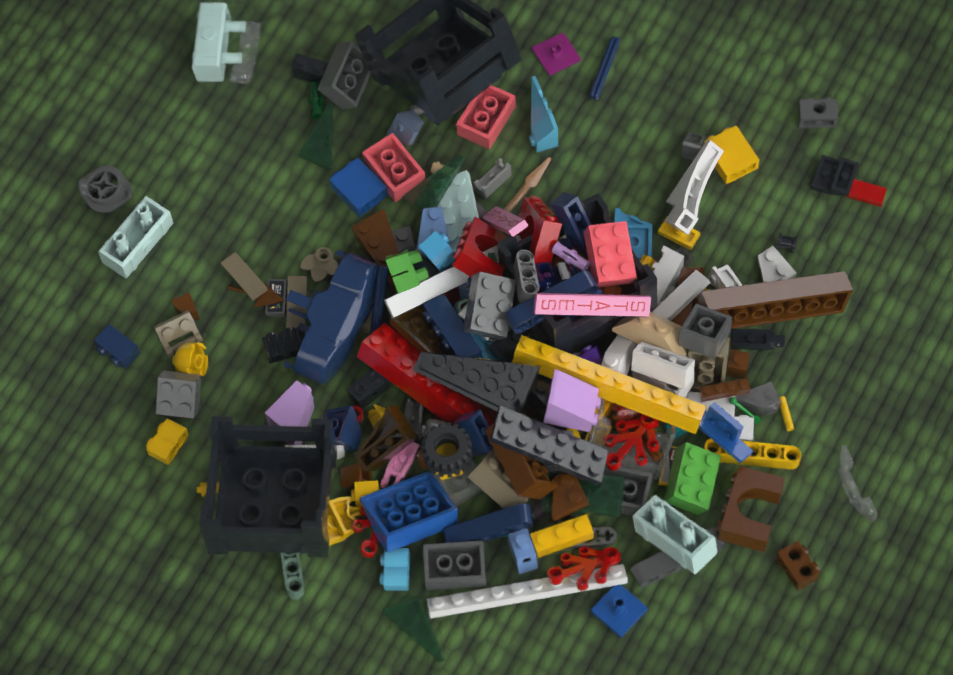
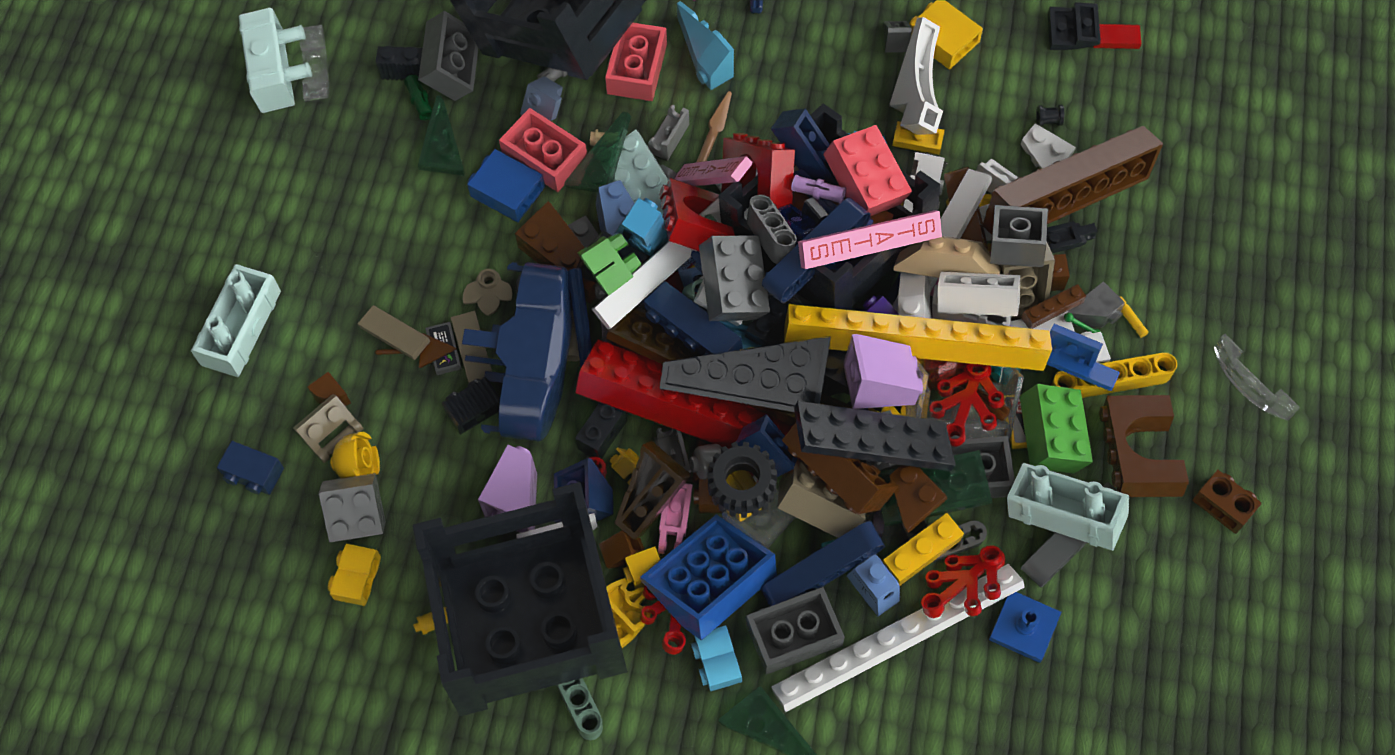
camera: 20 degrees left, 0 degrees up
dark grey piece [78,166,133,213] -> none

